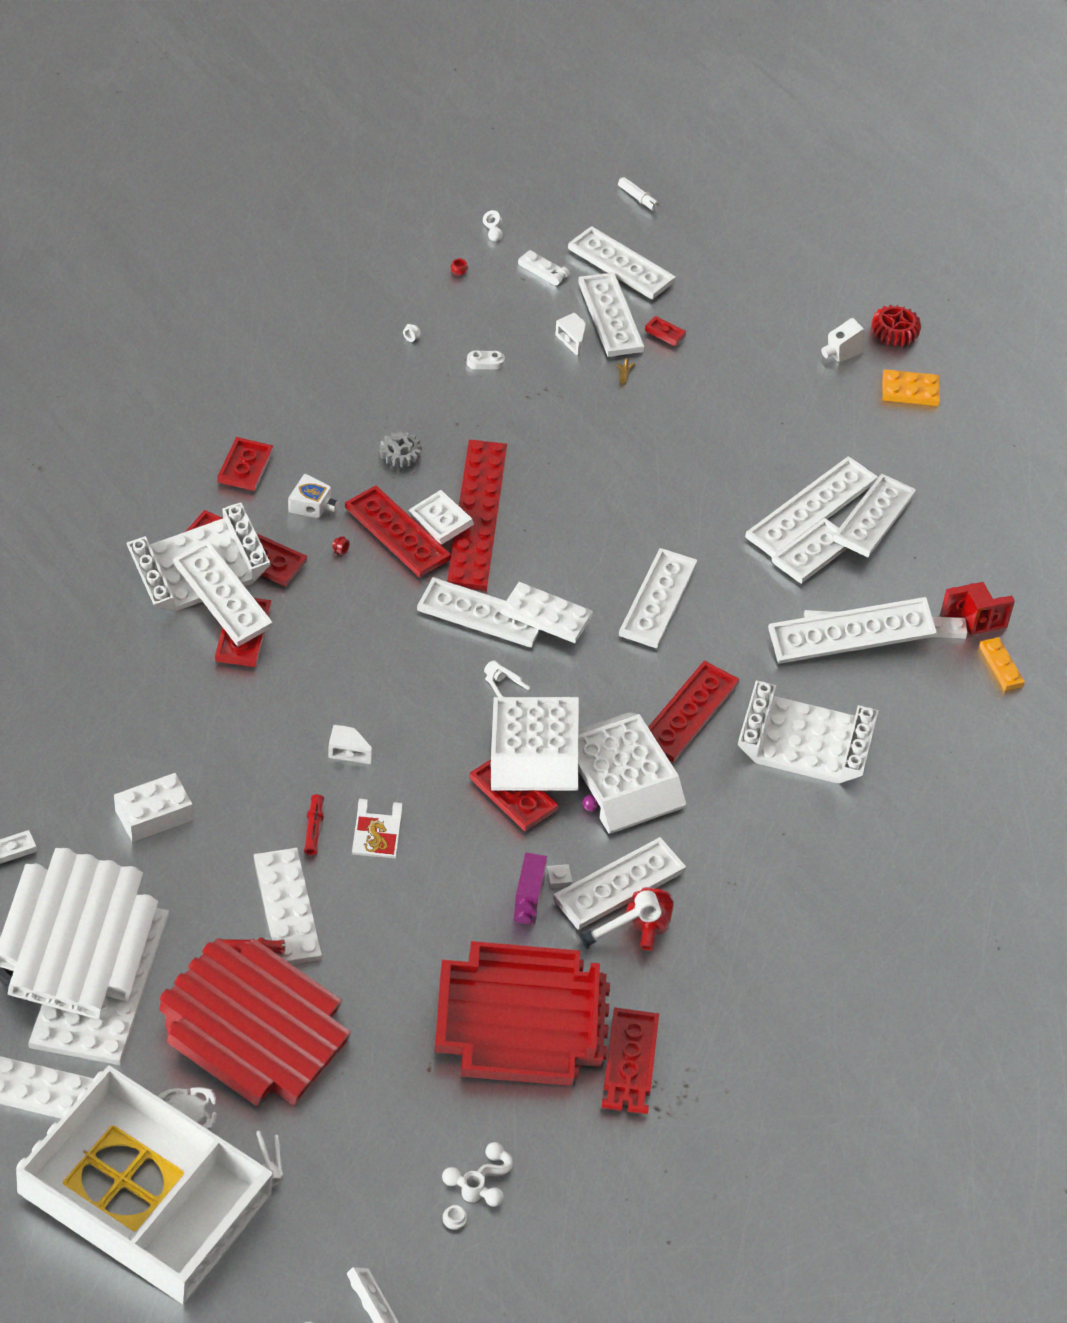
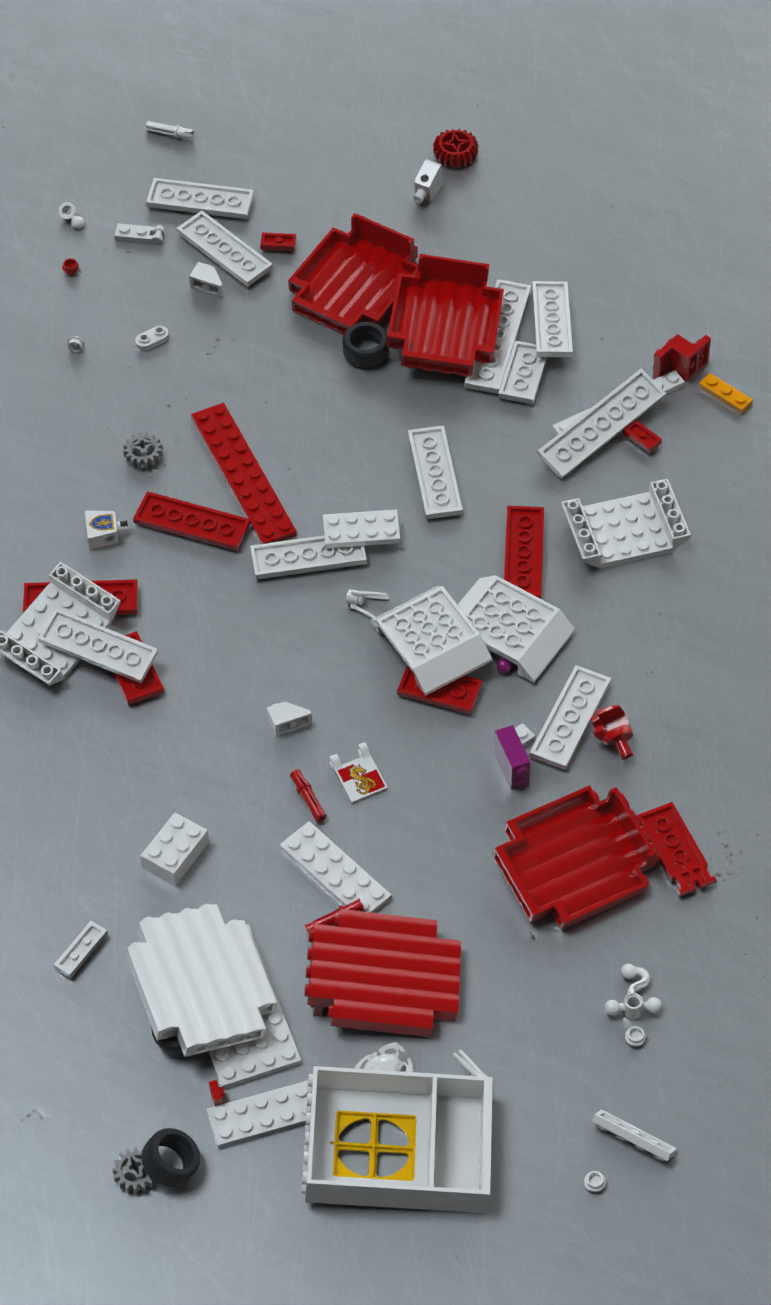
camera: 25 degrees left, 5 degrees up
red plate [217,437,273,491] -> none
red plate [332,536,350,555] -> none
white plate [408,490,474,545] -> none
white piece [579,891,661,949] -> none
pearl gold bar [617,358,636,383] -> none
light orange plate [882,369,940,406] -> none
none -> red plate [209,1080,226,1106]
none -> red panel [288,213,418,335]
none -> black tyre [342,322,389,368]
none -> red panel [386,254,504,376]
none -> red plate [623,419,662,453]

